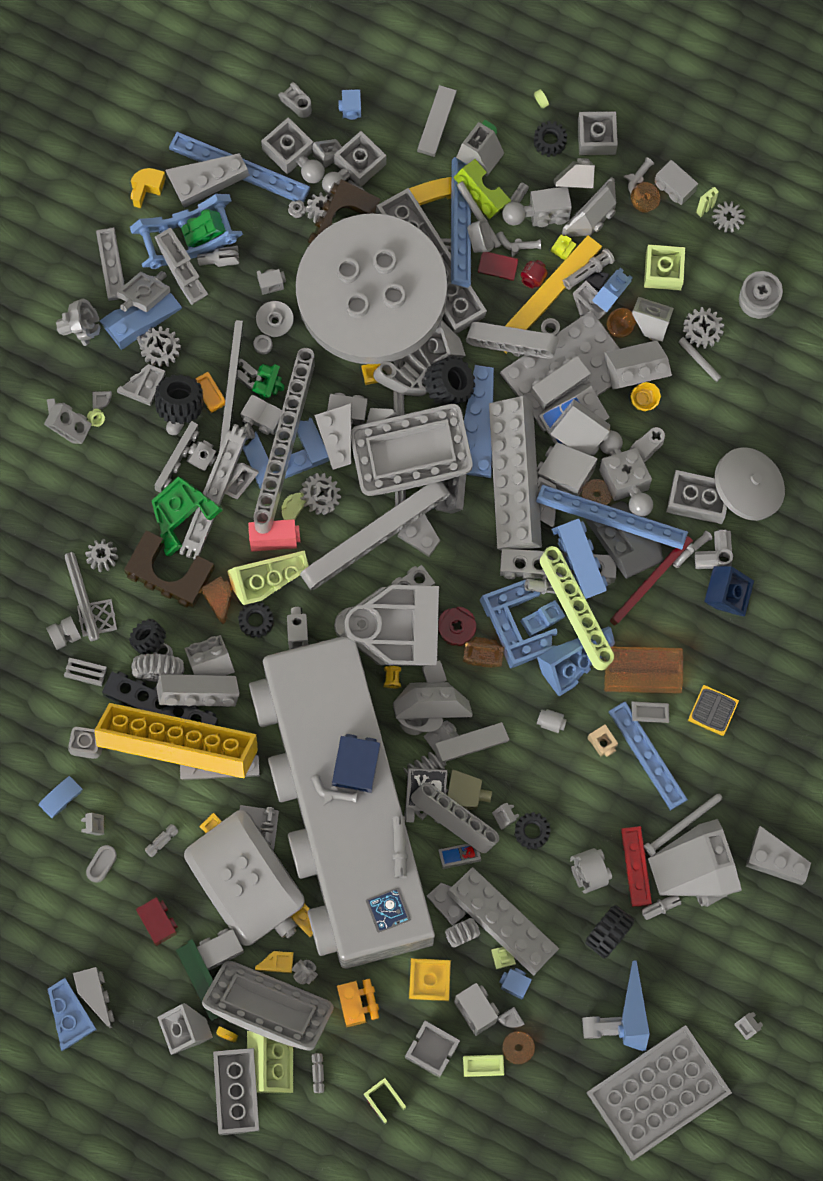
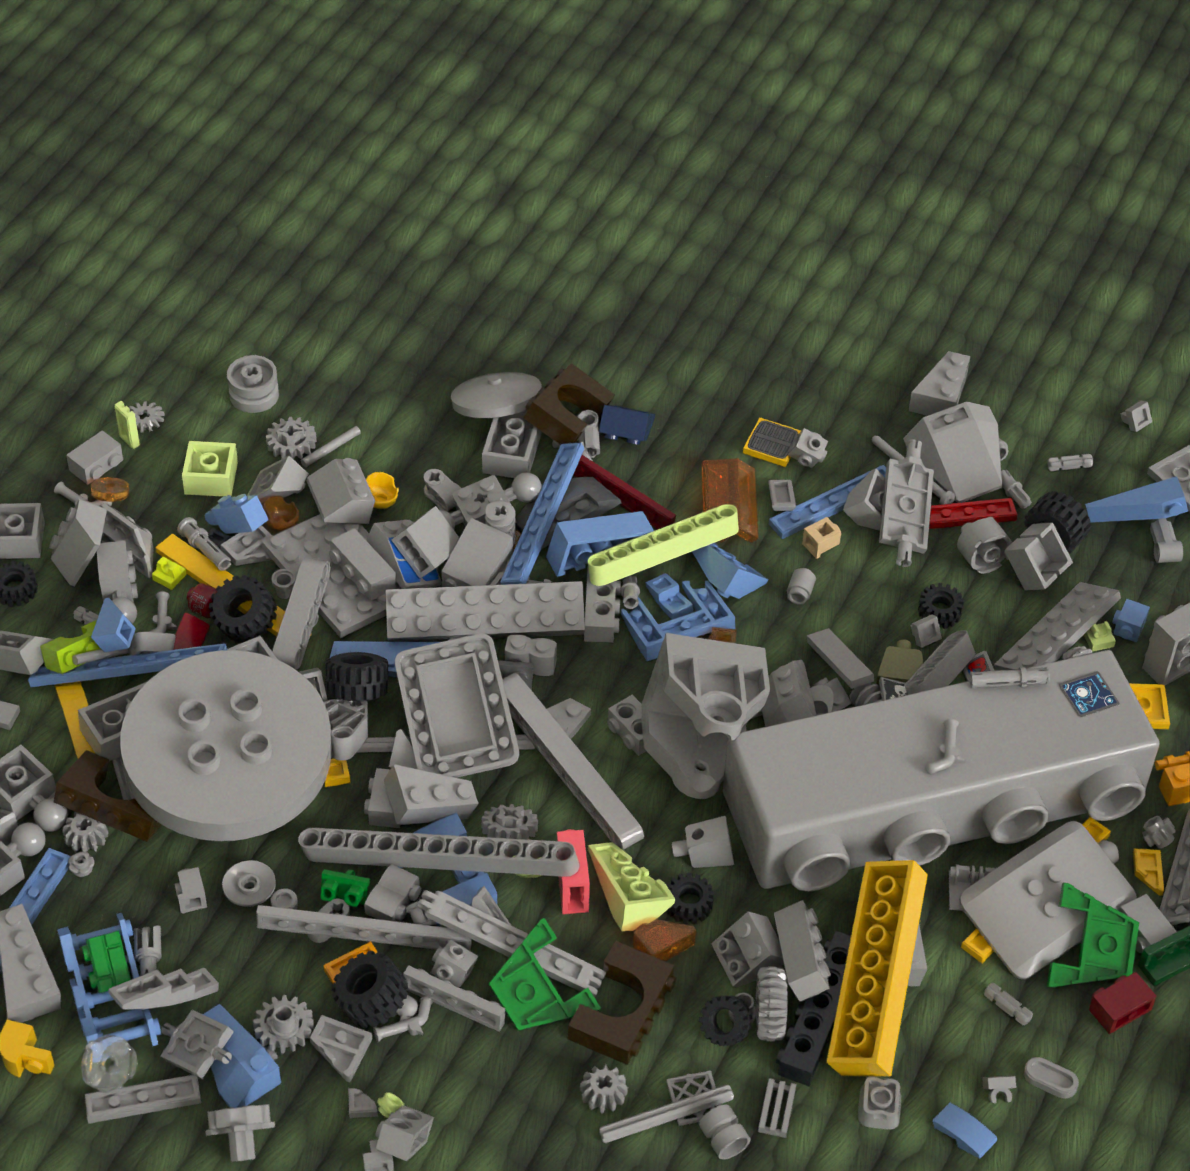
camera: 90 degrees left, 25 degrees down
dark blue brick [332,734,380,793] -> none
none -> clear plate [81,1035,137,1093]
none -> medium blue slope [91,598,136,652]
none -> black tyre [209,575,277,642]
none -> light grey piece [271,1005,299,1039]
none -> light grey piece [373,996,433,1042]
none -> light grey piece [485,500,515,546]
none -> light grey brick [505,635,557,676]
none -> dark brown arch [523,363,615,445]
none -> light grey brick [788,428,828,468]
none -> light grey slope [843,468,885,530]
none -> light grey plate [879,439,934,567]
none -> light grey piece [1004,522,1073,590]
none -> light grey axle [1047,454,1093,471]
none -> green wing [1047,882,1140,987]

